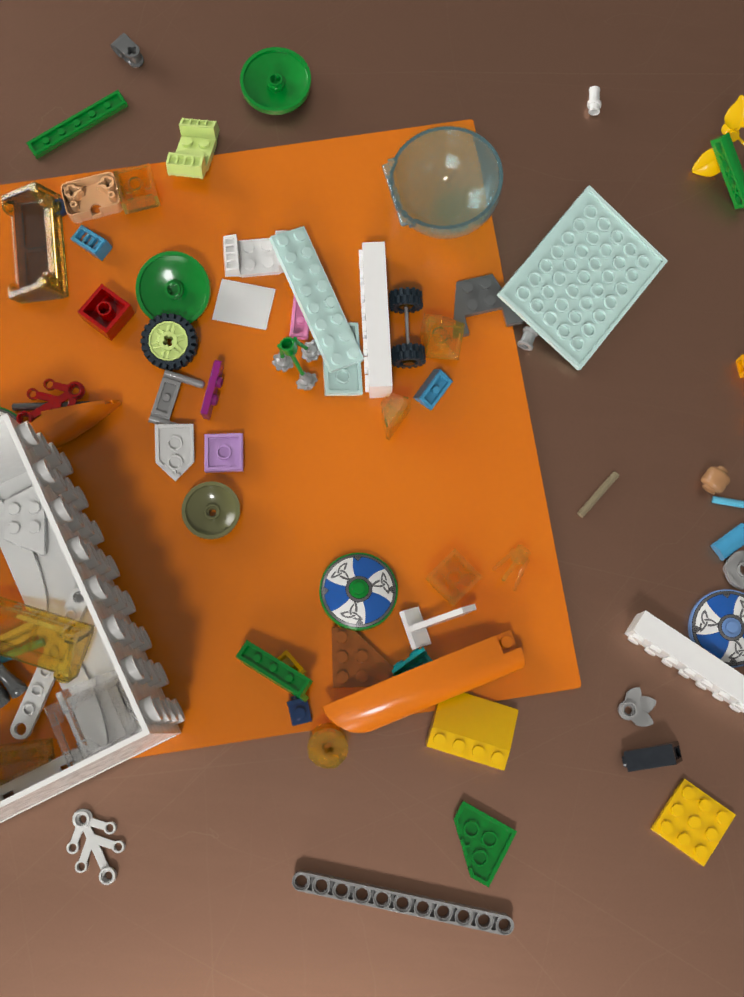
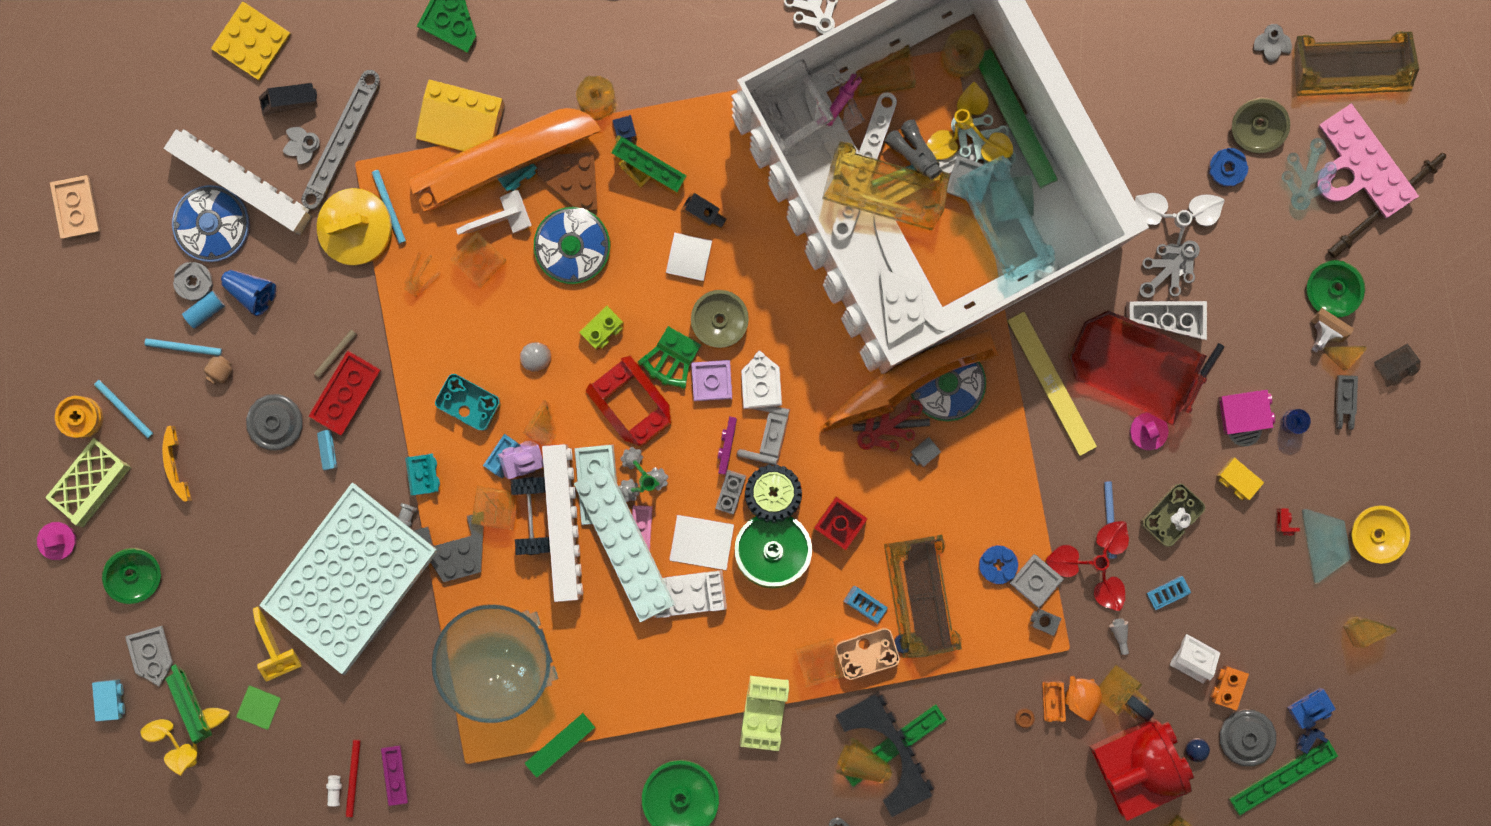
camera: 175 degrees left, 10 degrees up
none -> blue cone [221,270,276,316]
none -> bright green sticker [236,686,280,730]
none -> dark grey piece [246,394,303,451]
none -> yellow piece [253,607,302,682]
none -> light grey plate [301,70,380,209]
none -> red plate [309,350,381,436]
none -> yellow bracket [317,188,392,265]
none -> medium azure slope [317,430,337,470]
none -> red bar [345,739,361,817]
none -> medium azure bar [372,170,406,244]
none -> magenta plate [381,745,409,806]
none -> teal bracket [405,453,440,496]
none -> teal axle [435,374,501,431]
none -> lavender brick [498,441,544,479]
none -> light grey hair [520,342,551,372]
none -> green tile [524,713,595,778]
none -> lime brick [579,306,624,350]
none -> red wedge [585,355,672,447]
none -> green plate [637,326,701,390]
none -> white slope [666,233,712,281]
none -> black torso [681,193,727,228]
none -> light grey slope [715,470,746,514]
none -> dark pink pin [821,73,862,126]
none -> black arch [836,691,935,817]
none -> clear yellow cone [836,738,892,783]
none -> dark grey brick [910,437,941,467]

